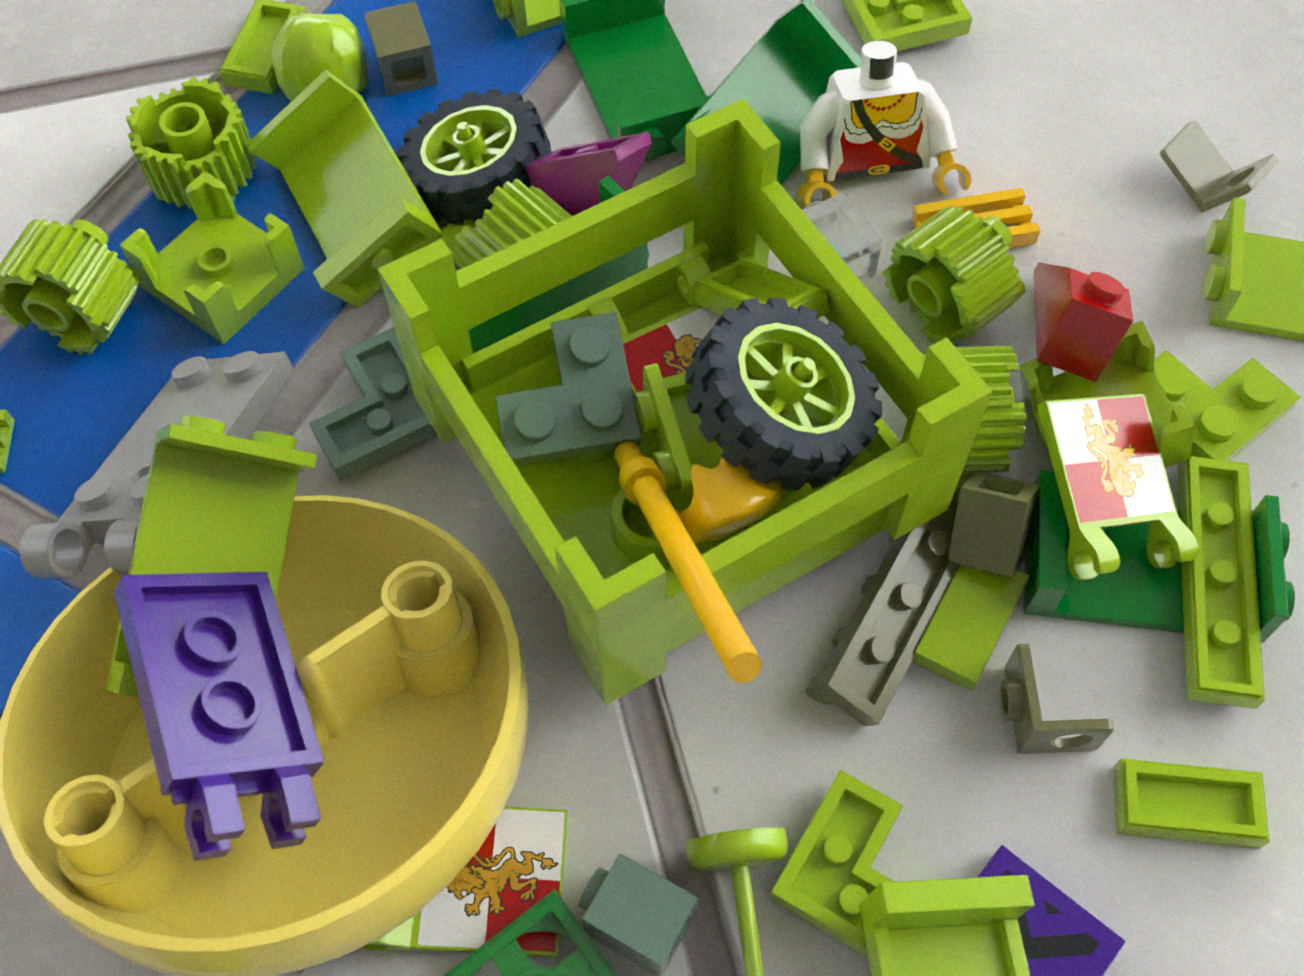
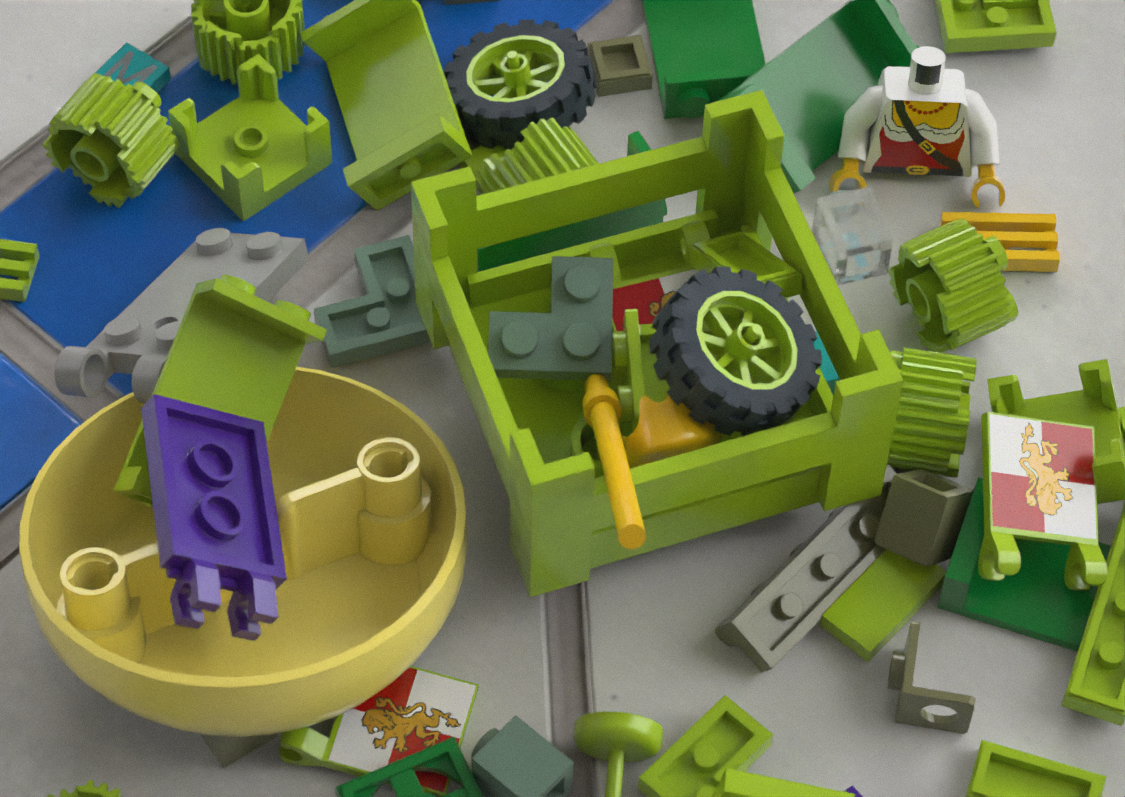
camera: 10 degrees right, 5 degrees down
magenta slope [525,132,652,216] -> none
red slope [1033,262,1133,382] -> none
none -> teal tile [95,42,171,93]
none -> olive tile [587,35,653,97]

